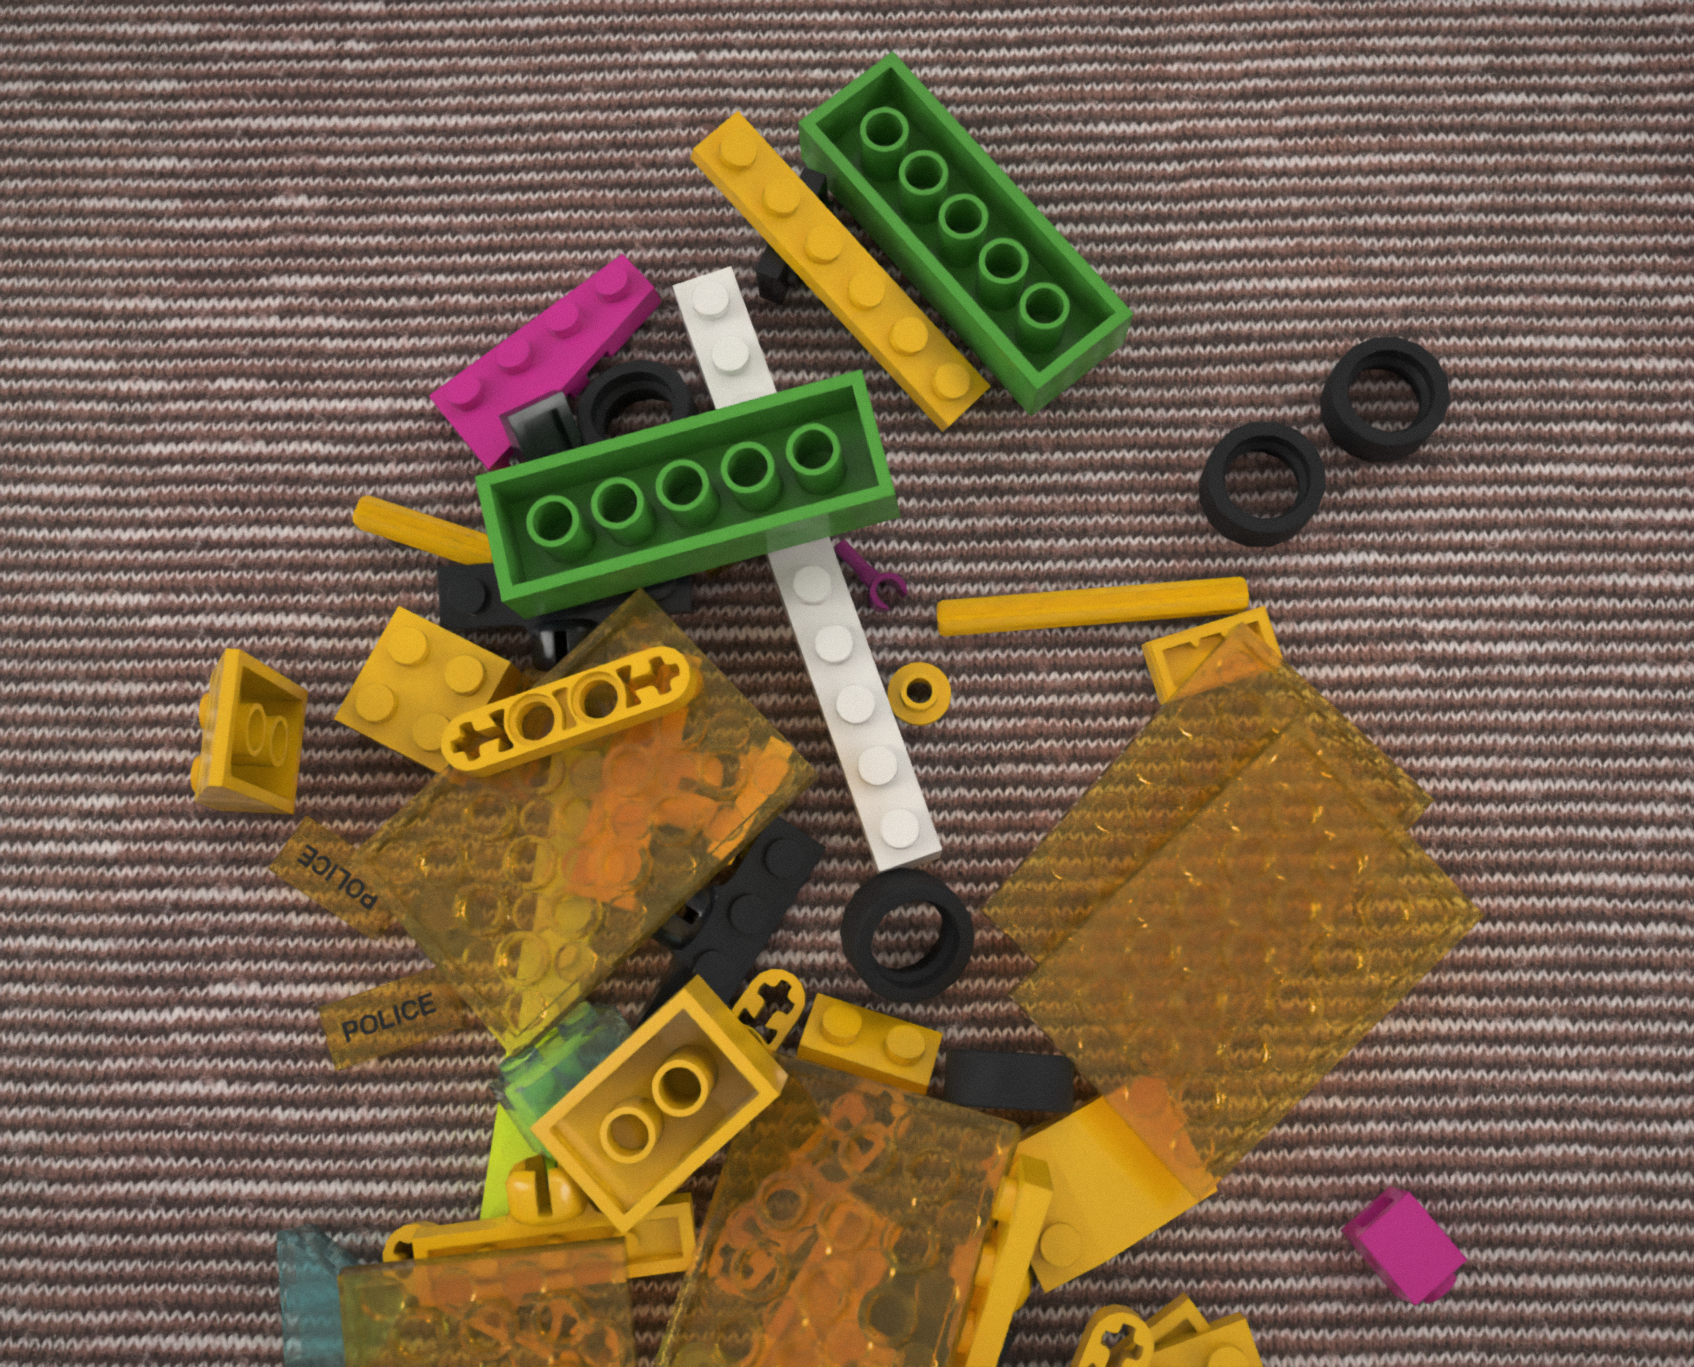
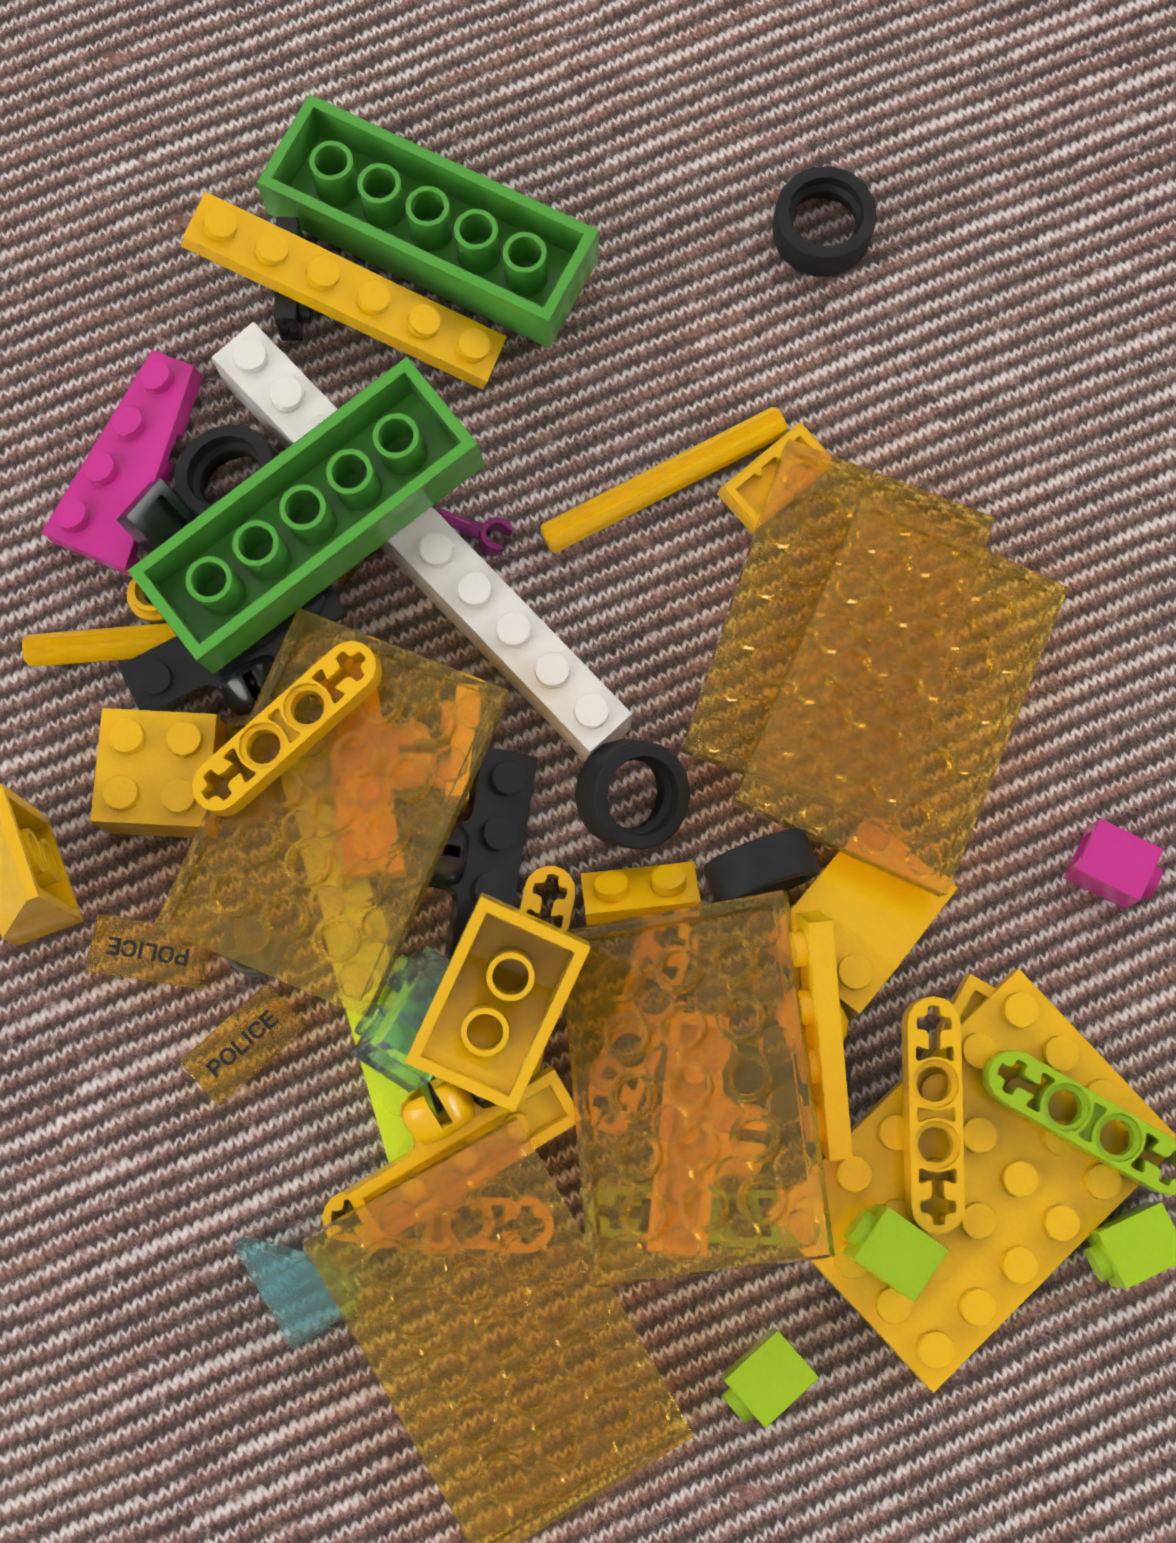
camera: 30 degrees left, 0 degrees up
yellow plate [887,662,951,726] -> none
black tyre [1199,422,1326,547] -> none

